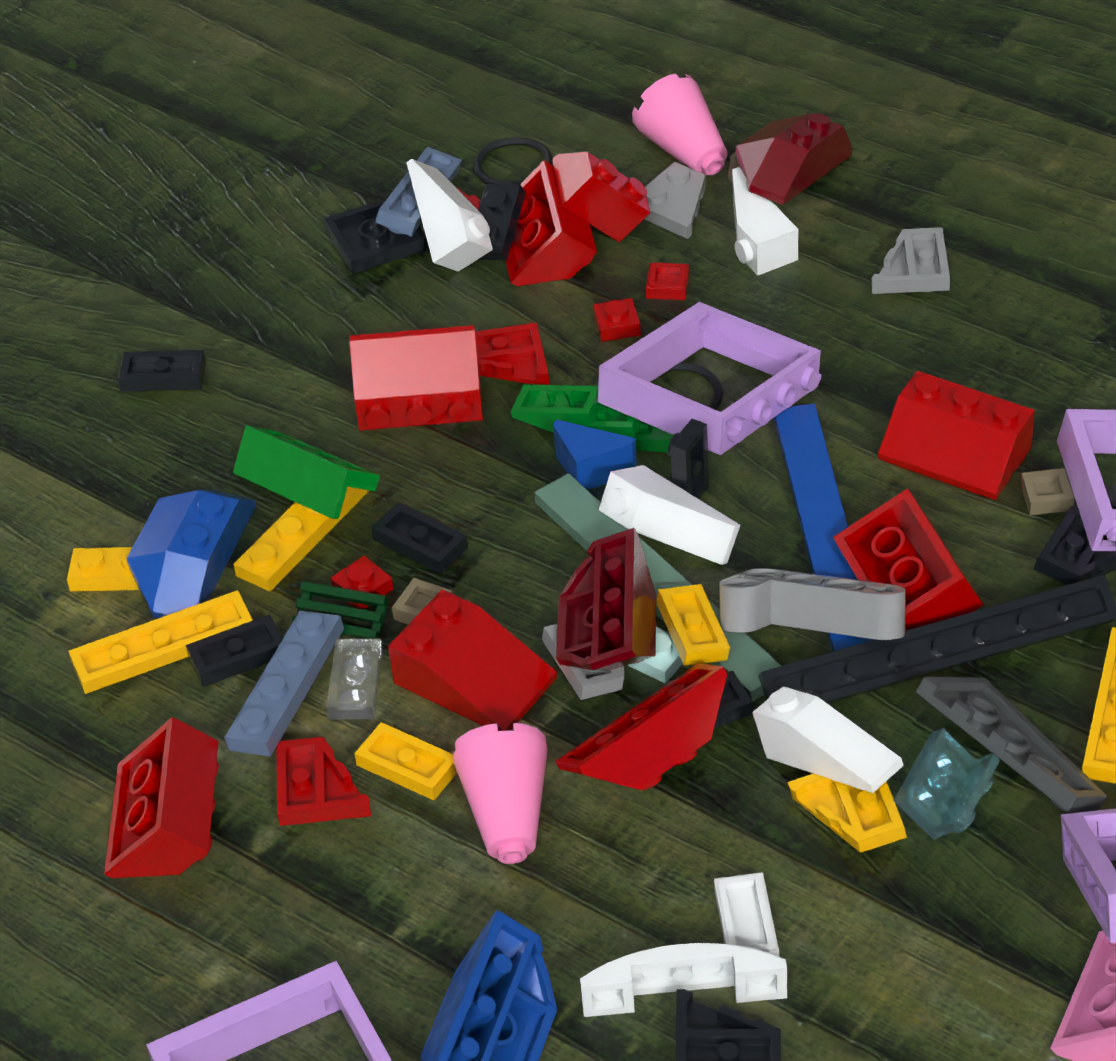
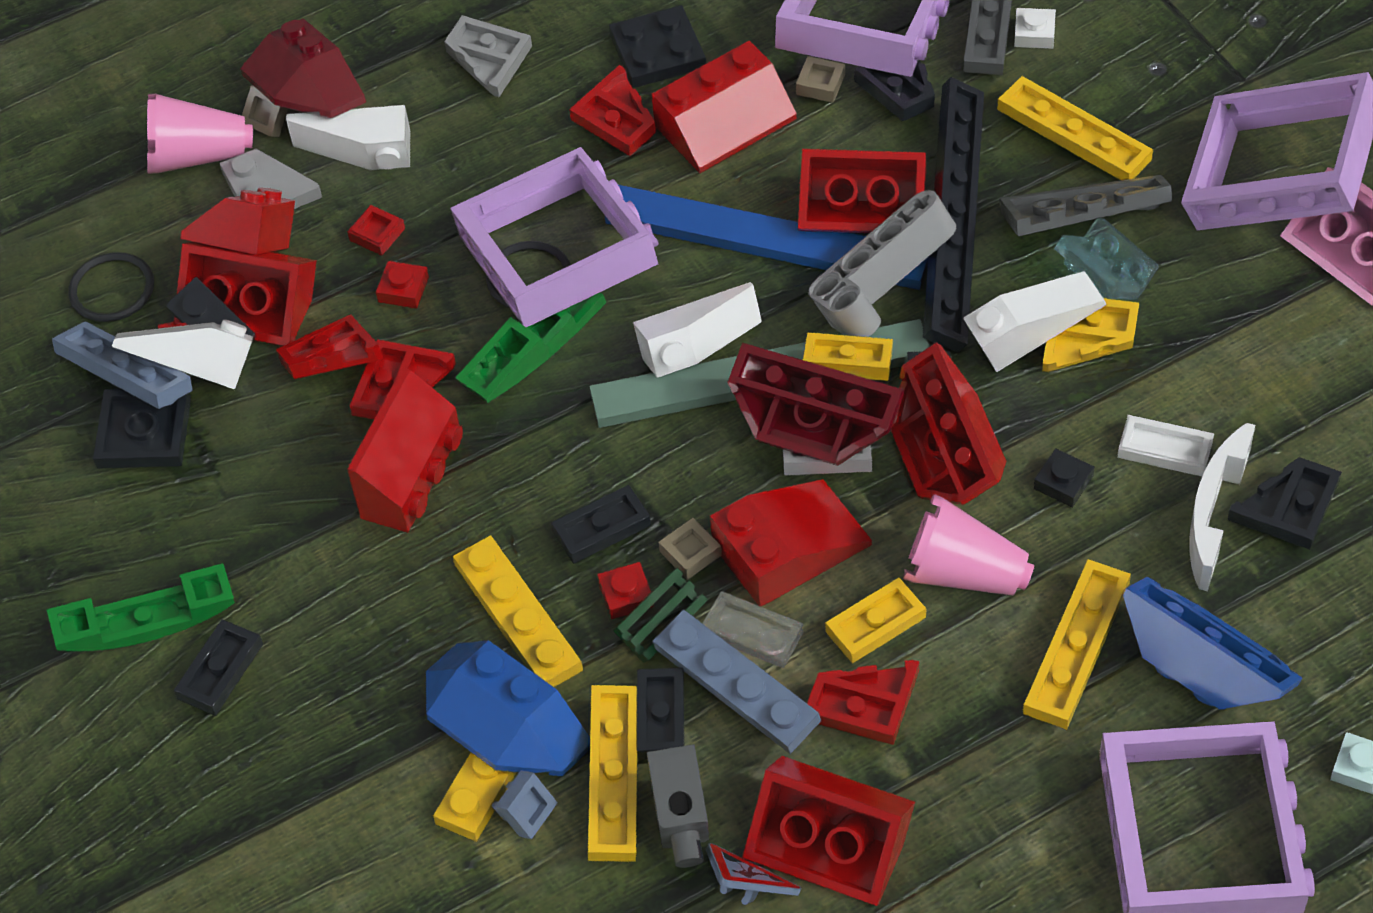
camera: 65 degrees left, 10 degrees up
green panel [233,425,380,519] -> none
blue slope [553,419,637,490] -> none
black plate [668,418,709,499] -> none
none -> green slope [46,563,235,651]
none -> red wing [276,314,383,379]
none -> sand blue tile [492,770,558,839]
none -> red wing [569,65,656,156]
none -> black plate [609,5,706,88]
none -> dark grey torso [647,744,709,868]
none -> piece [706,843,801,905]
none -> yellow plate [1023,559,1131,730]
none -> black plate [1034,448,1095,508]

